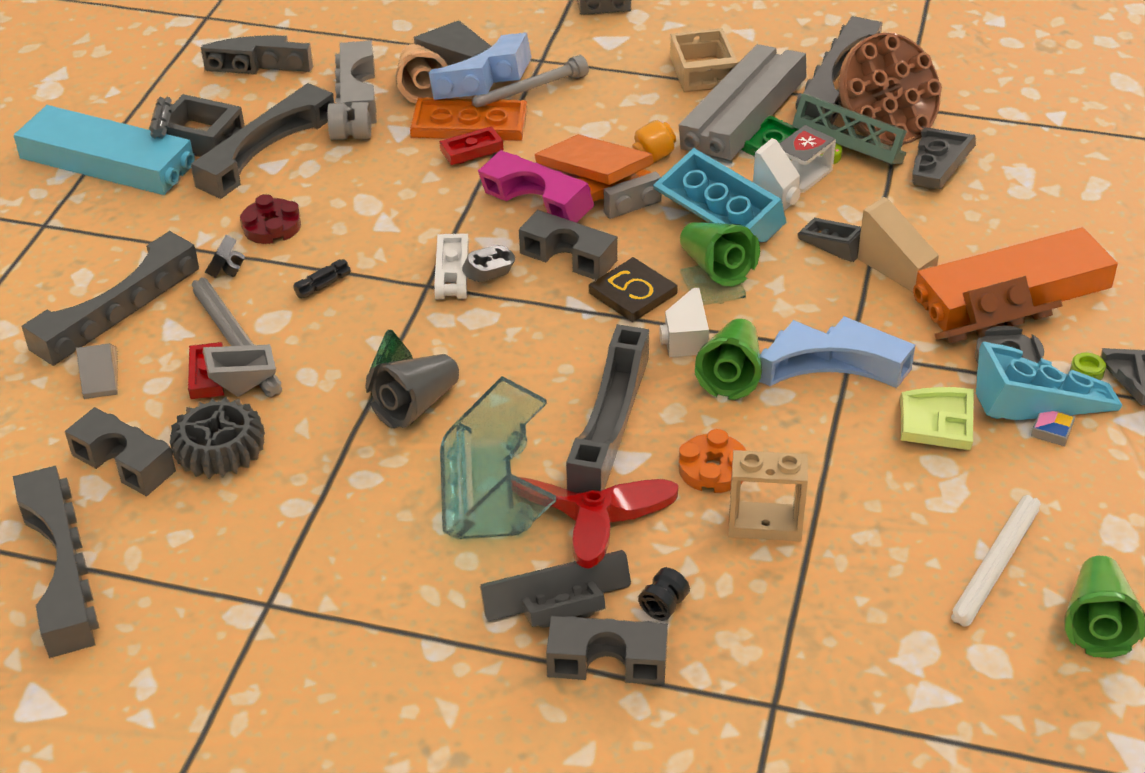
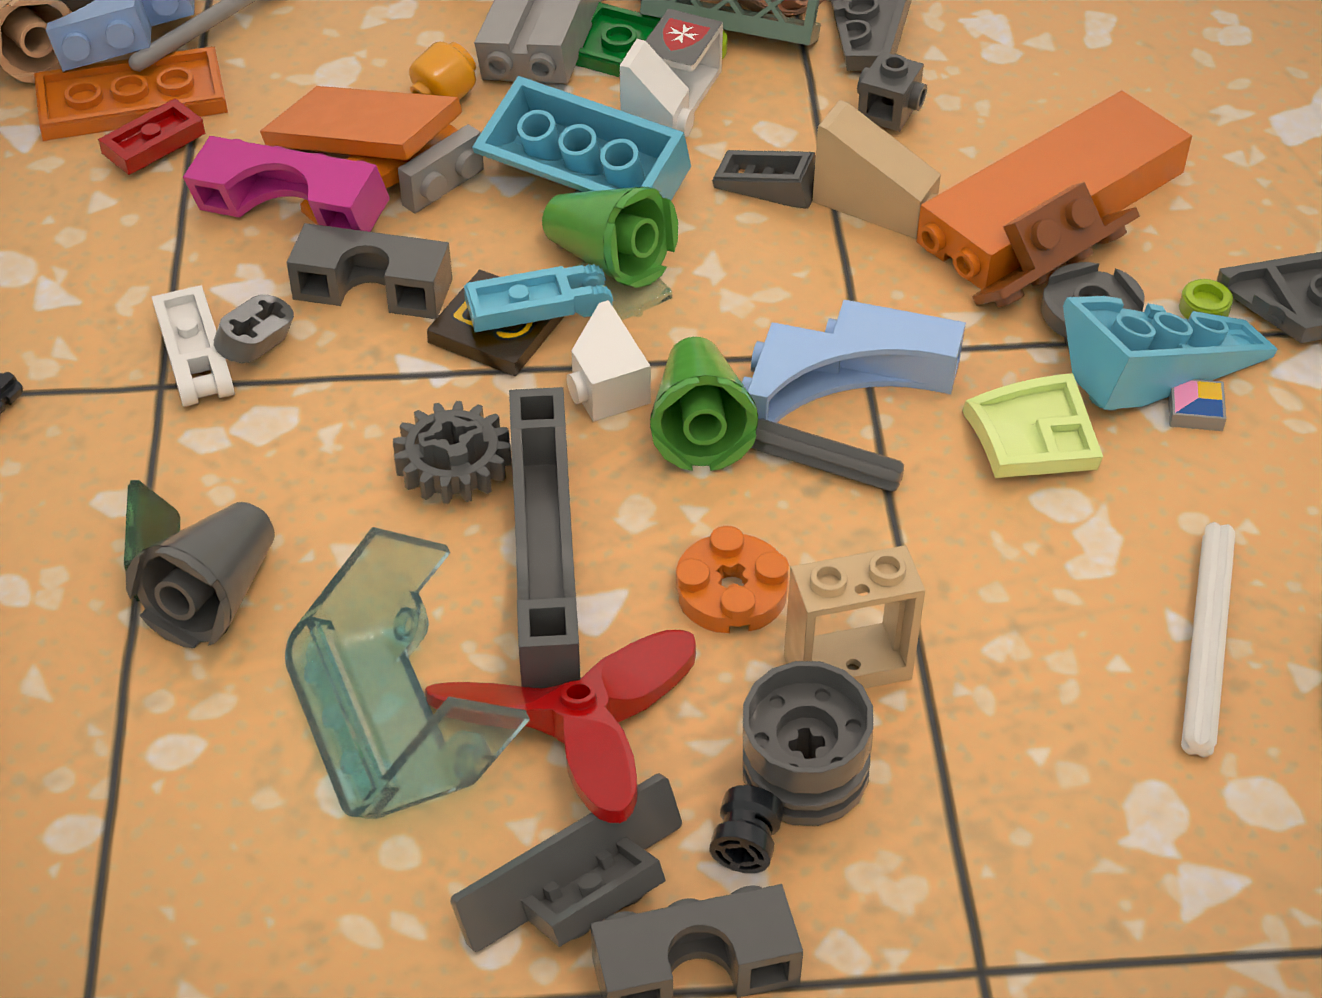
camera: 20 degrees left, 5 degrees up
none -> dark grey gear [393,401,512,504]
none -> medium azure hinge [463,264,614,332]
none -> dark grey wheel [743,661,873,826]
none -> dark grey axle [751,418,904,492]
none -> dark grey brick [857,52,927,132]

